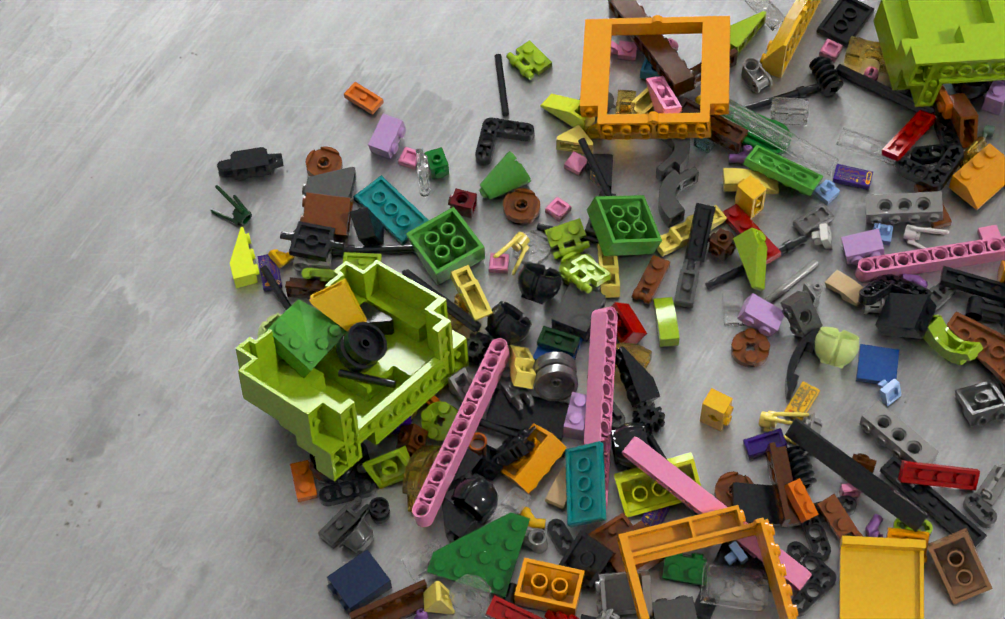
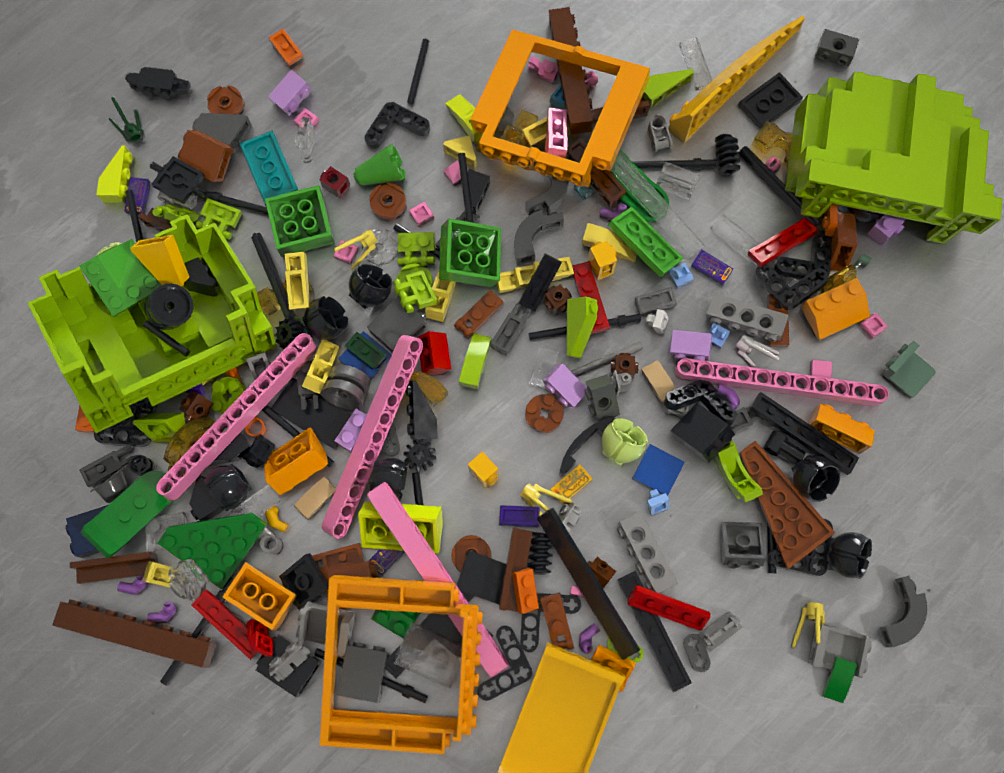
camera: 20 degrees right, 15 degrees up
yellow tile [268,249,294,268] -> none
black slope [350,207,384,246] -> none
green brick [424,147,449,179] -> none
black hinge [492,426,536,466] -> none
lime plate [506,40,552,80] -> none
black beam [547,519,574,556] -> none
teal tile [565,441,606,528] -> none
light blue tile [725,540,748,565] -> none
bright pink tile [819,39,843,62] -> none
medium nougat slope [928,528,993,604] -> none
none -> green piece [81,471,172,558]
none -> reddish brown brick [611,353,639,380]

